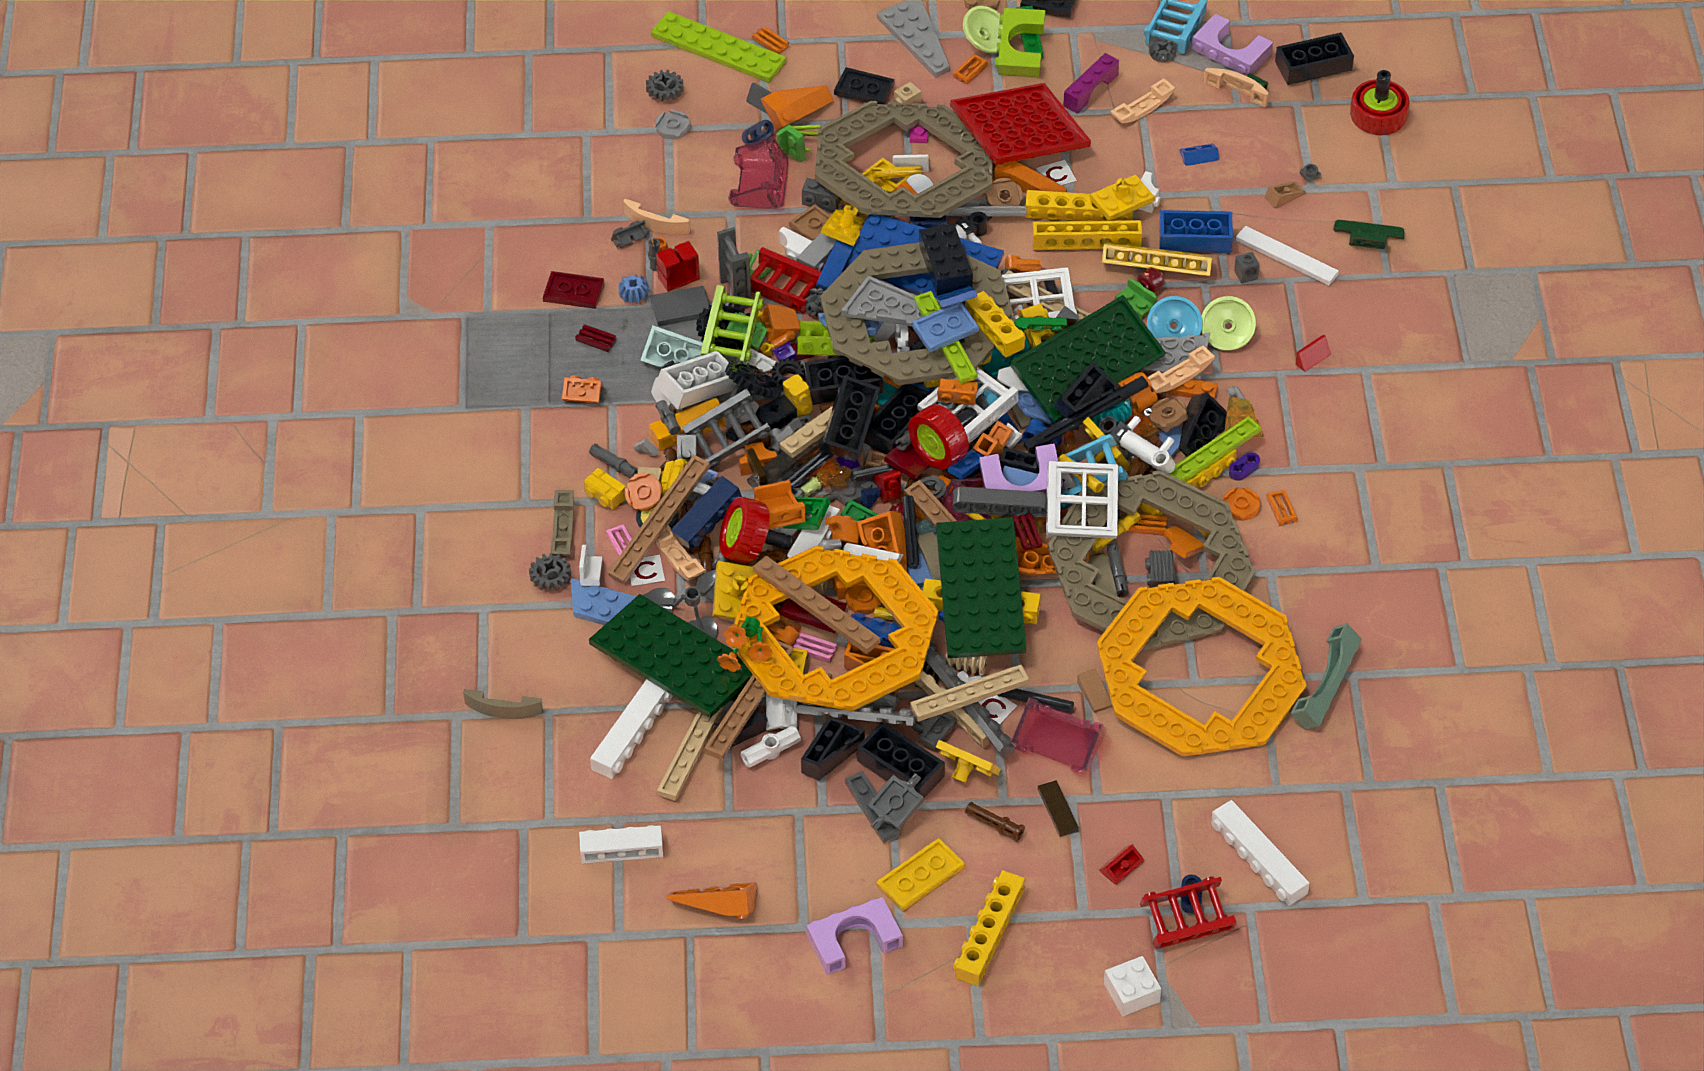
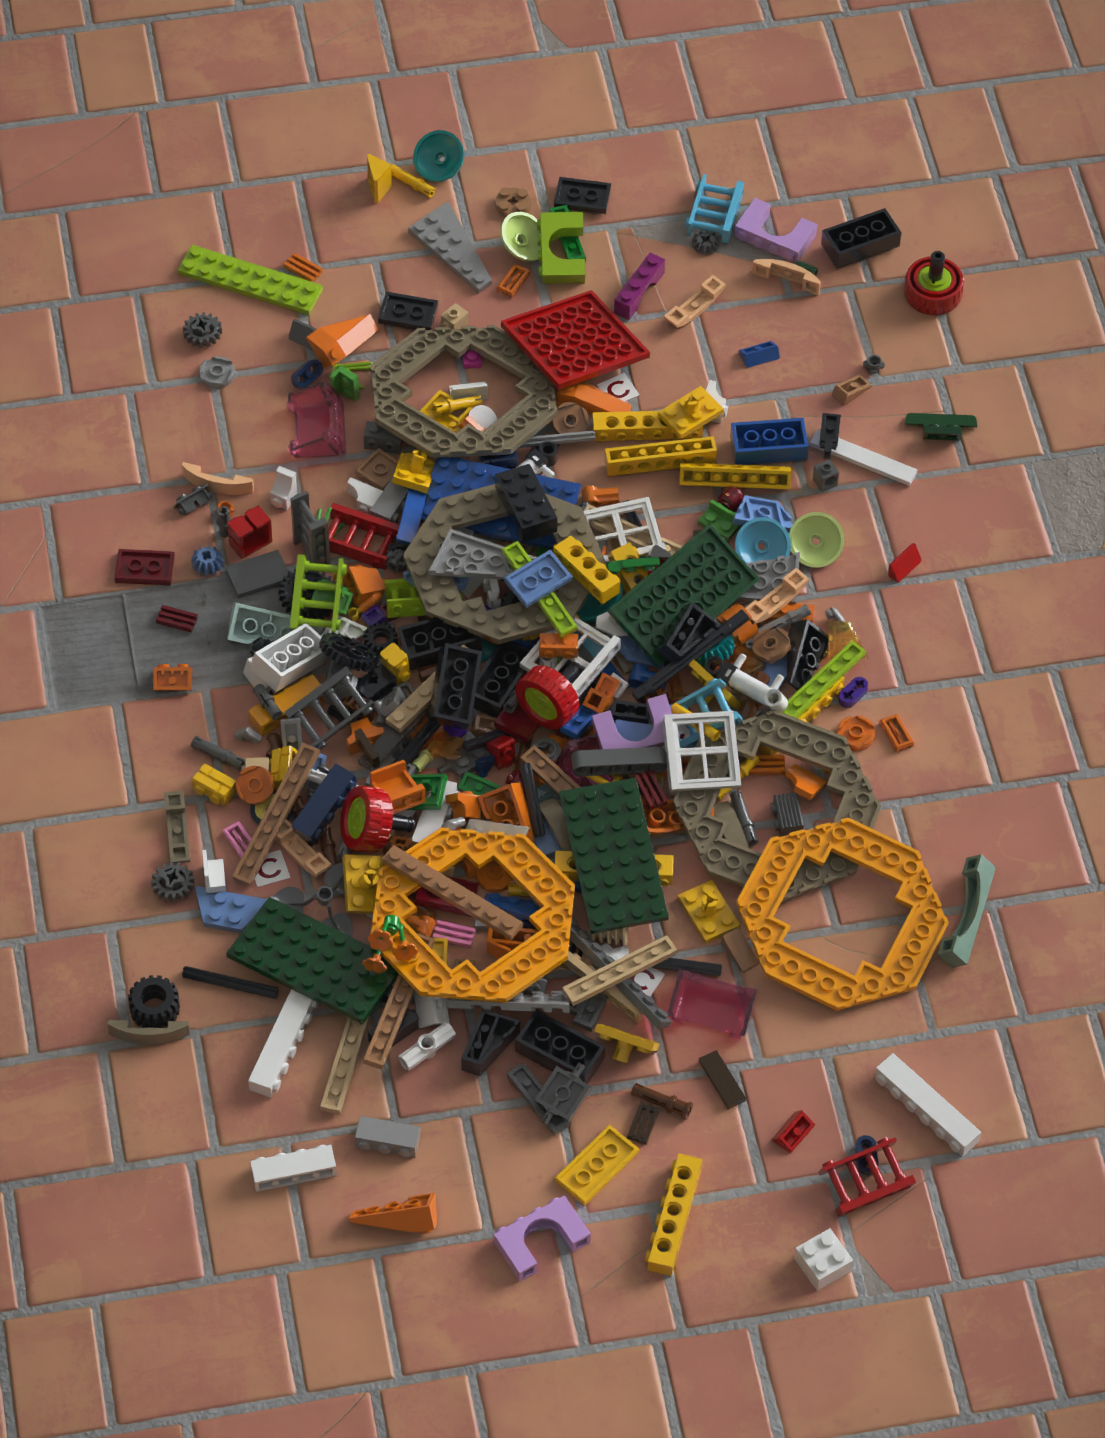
camera: 10 degrees left, 5 degrees up
blue tile [935,286,977,308] -> none
none -> black tyre [128,975,180,1028]
none -> black axle [182,966,279,999]
none -> white arch [270,466,297,510]
none -> light grey brick [355,1116,421,1158]
none -> dark brown tile [627,1101,660,1145]
none -> yellow plate [677,880,741,944]
none -> medium blue wing [732,495,793,533]
none -> light grey pin [758,604,811,632]
none -> black hinge [819,413,841,459]

